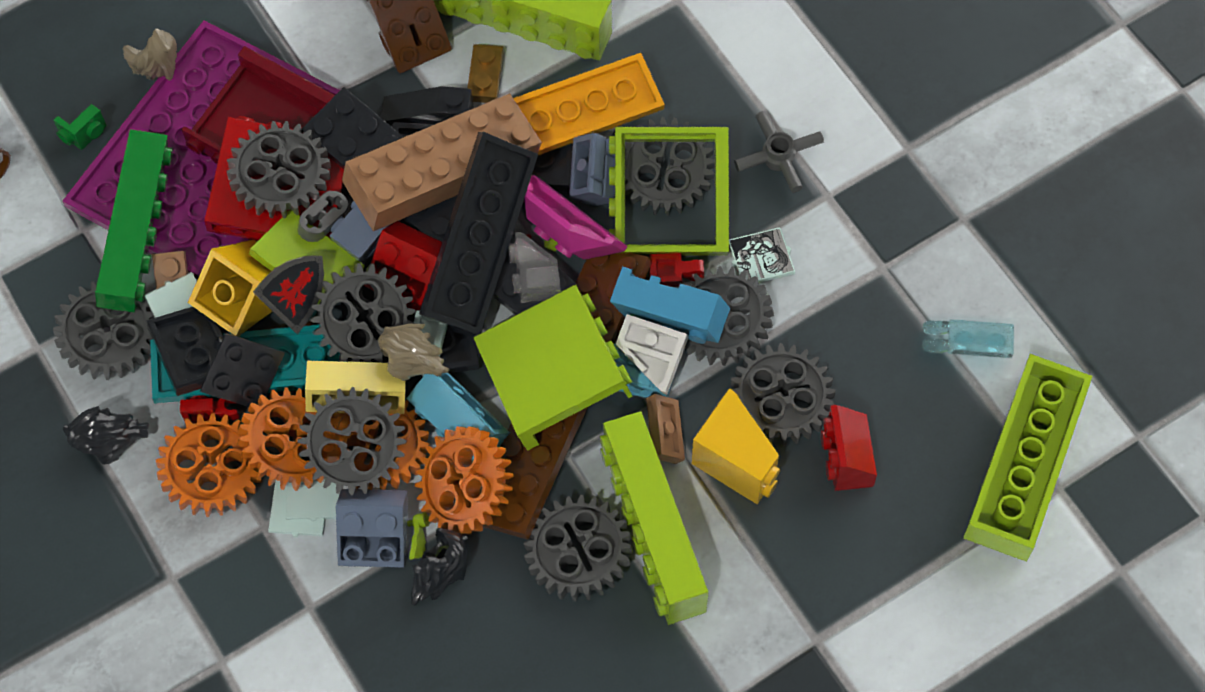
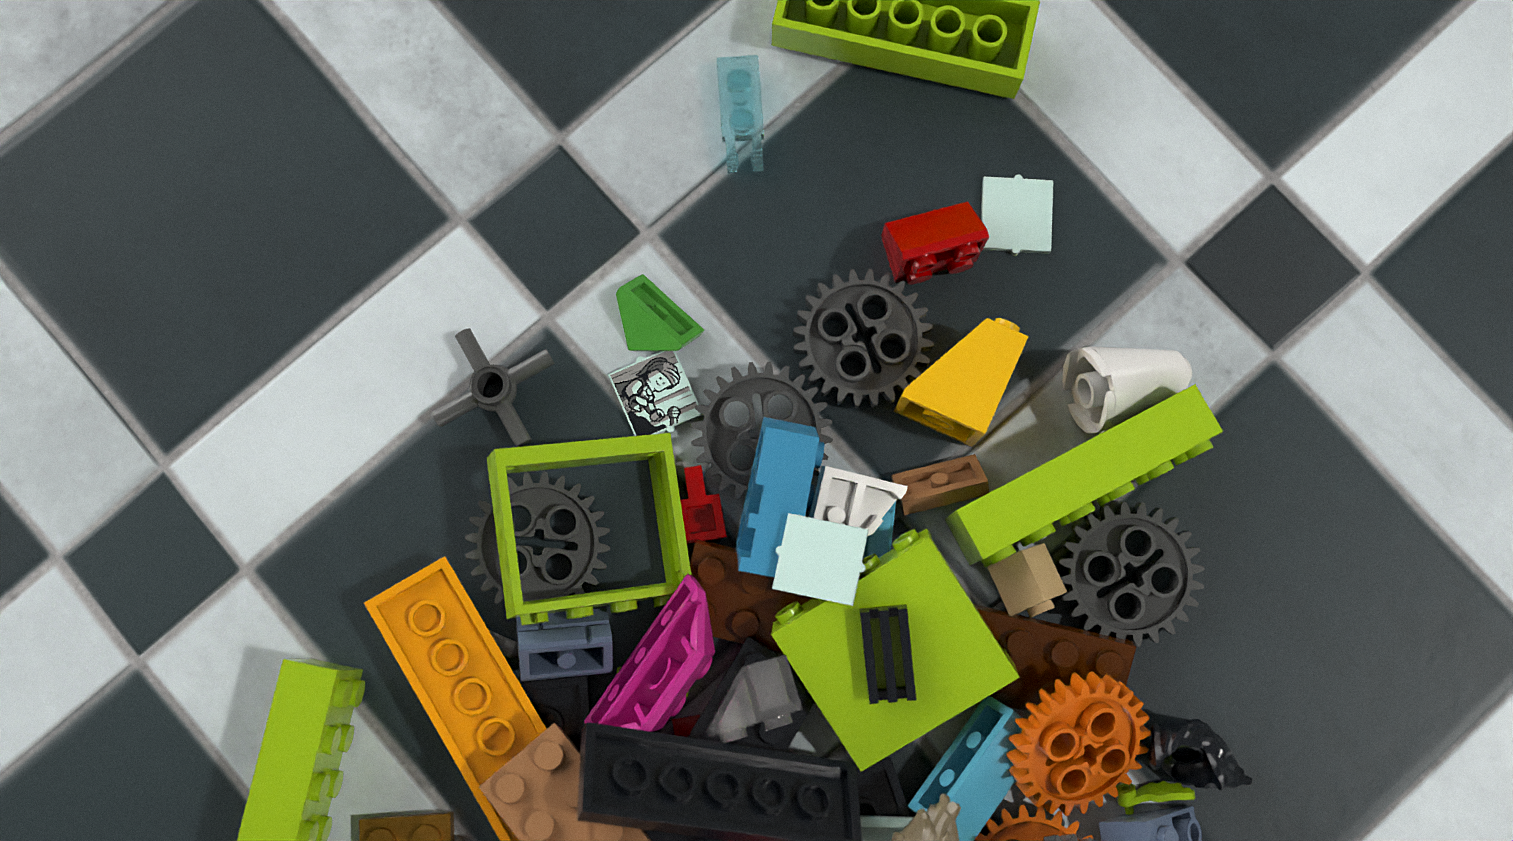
camera: 100 degrees left, 15 degrees up
none -> bright green slope [616,274,704,351]
none -> light aqua piece [772,513,869,606]
none -> black tile [860,604,916,704]
none -> light aqua piece [981,174,1053,256]
none -> tan brick [987,543,1067,618]
none -> white cone [1063,346,1192,434]

